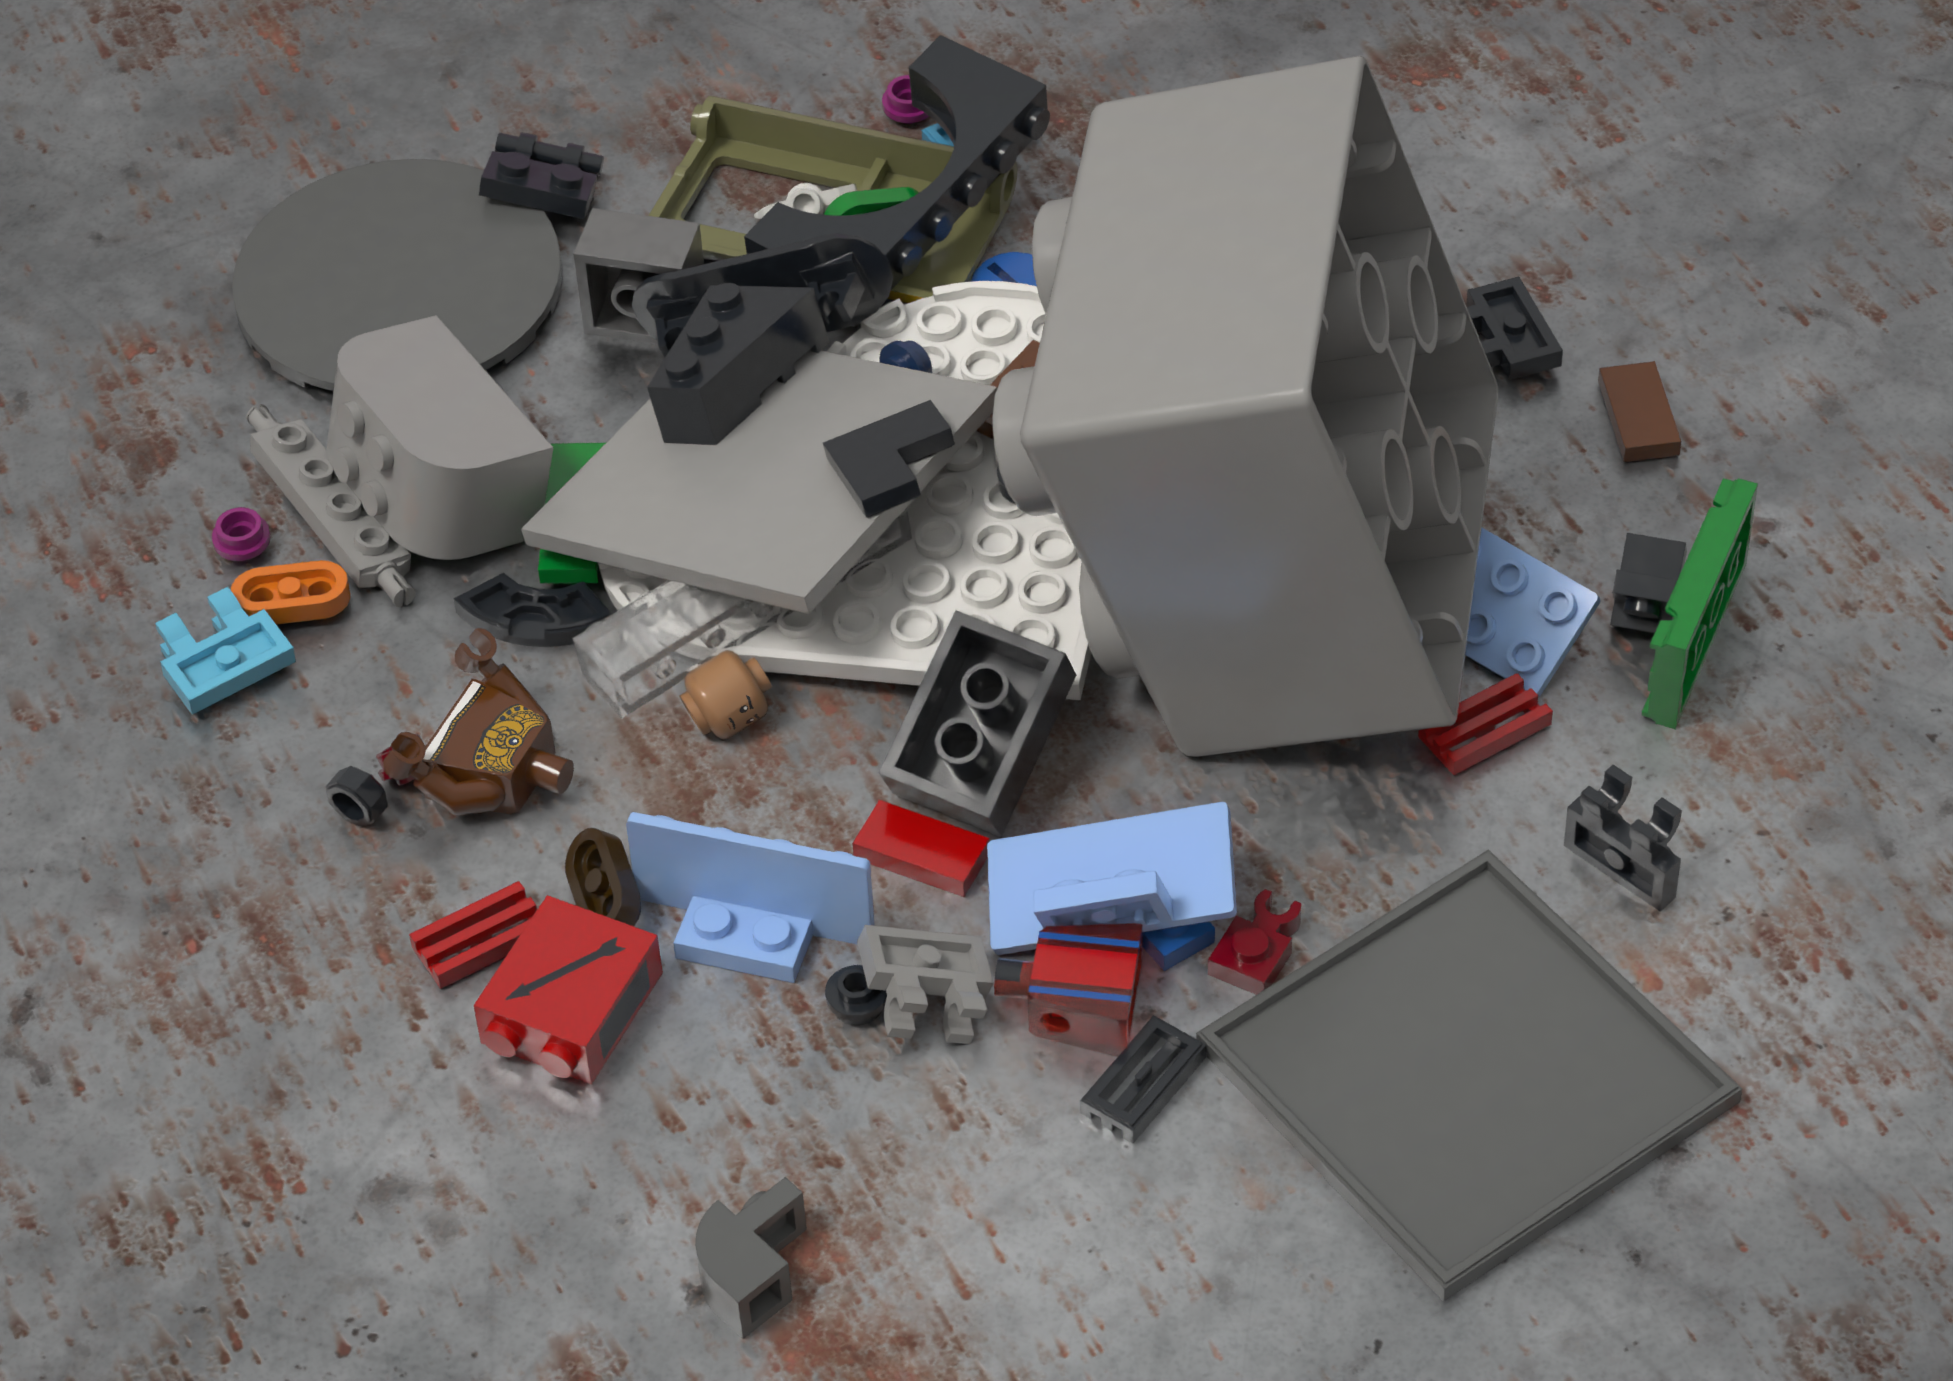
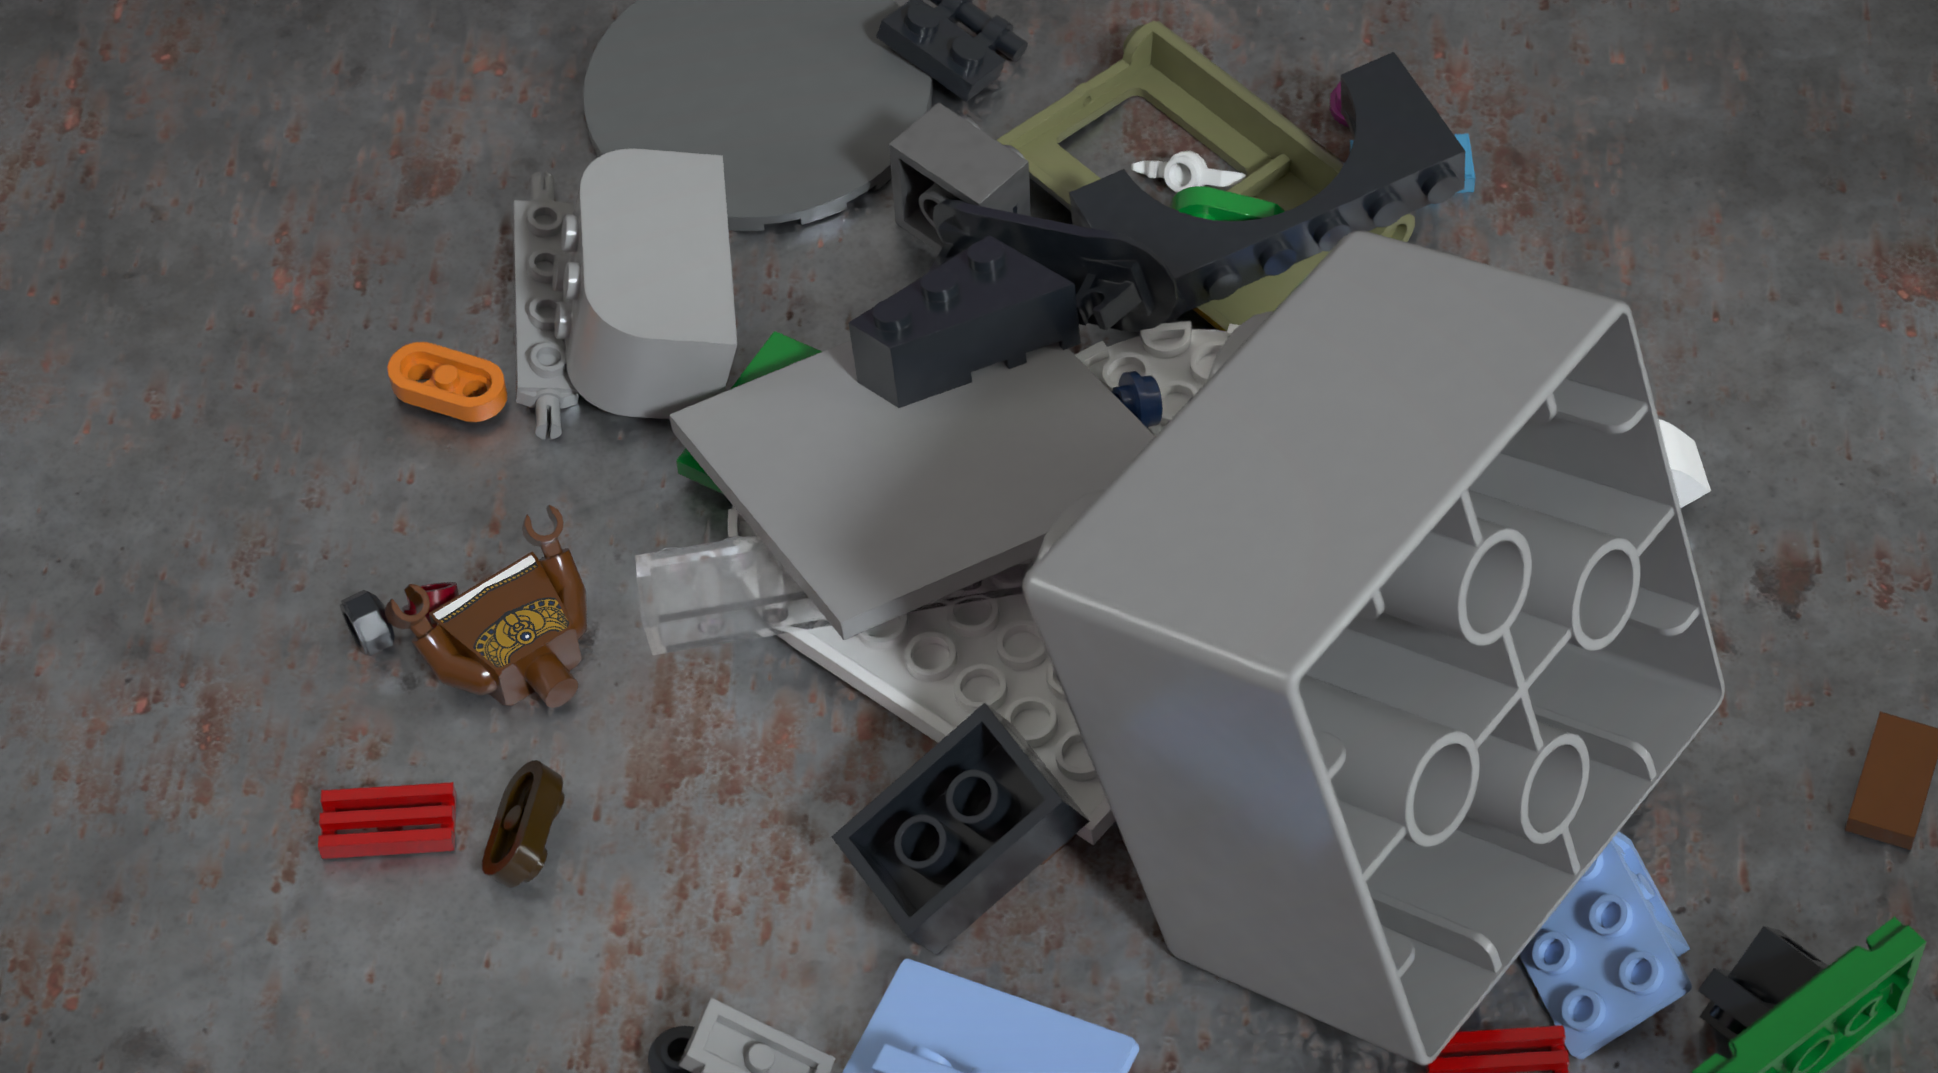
camera: 30 degrees right, 5 degrees up
medium azure plate [155,587,296,715] -> none
magenta plate [212,507,271,561] -> none
black tile [453,573,616,647] -> none
red brick [473,895,663,1085] -> none
light blue bracket [626,812,875,983] -> none
medium nougat head [679,650,772,739] -> none
black tile [823,400,955,517] -> none
red tile [852,800,990,897] -> none
black plate [1466,276,1563,380] -> none

